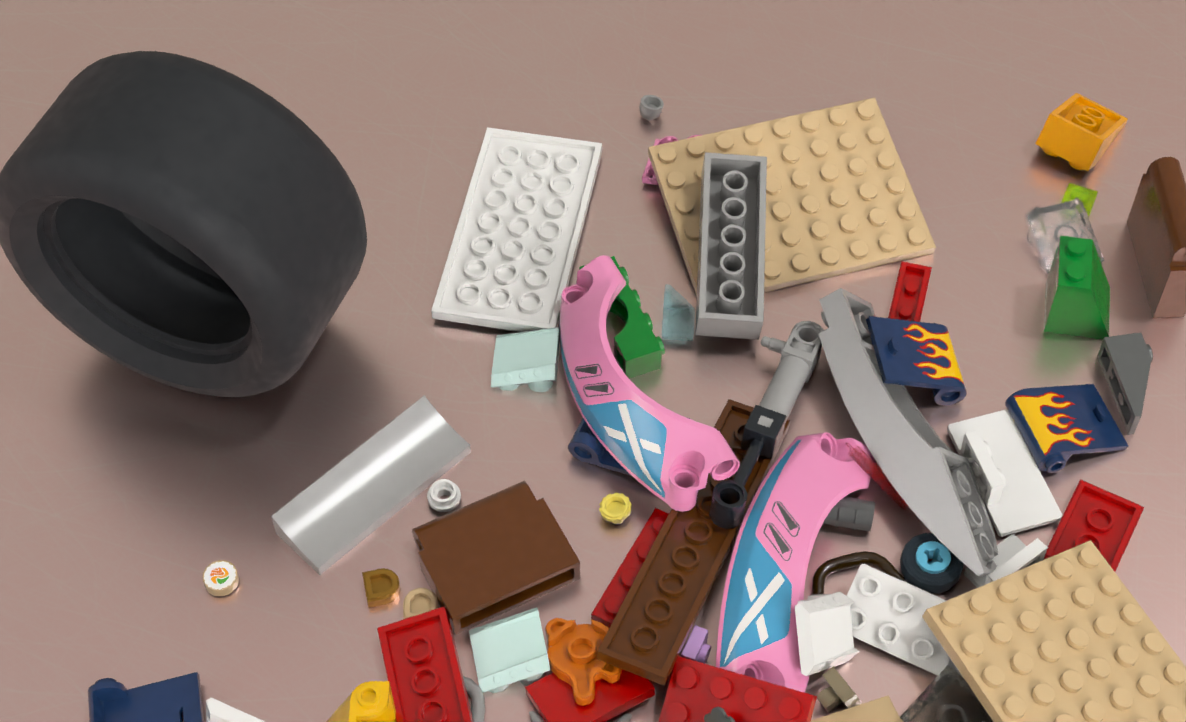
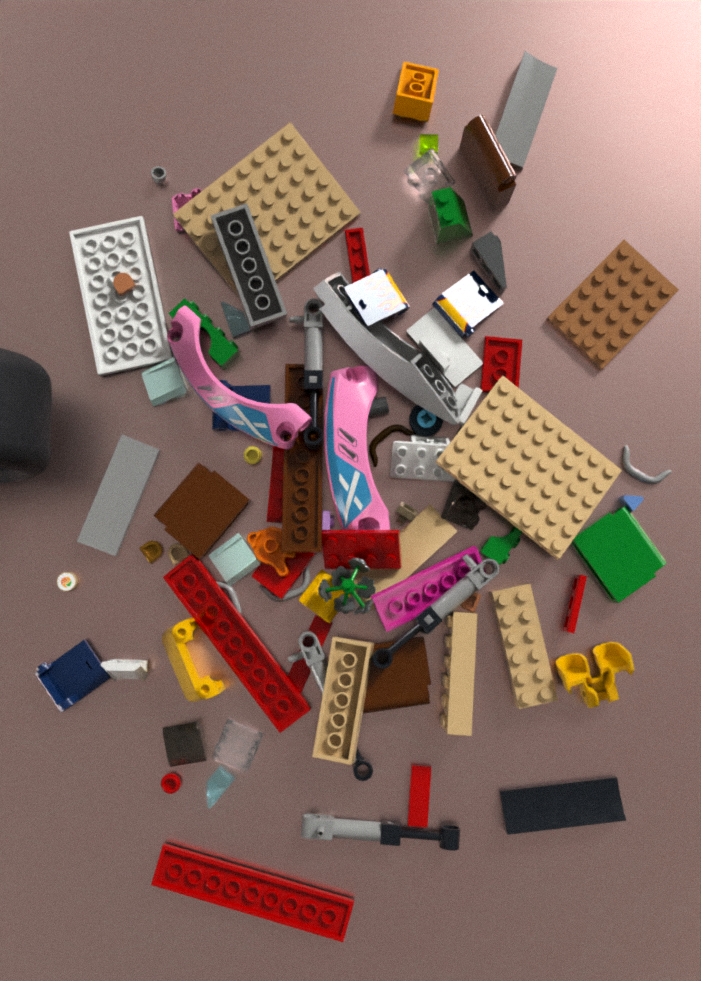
camera: 25 degrees left, 30 degrees up
white plate [427,479,461,512] -> none
white slope [795,592,860,676] -> none
red piece [846,442,913,512] -> none
none -> nougat tile [113,273,137,296]

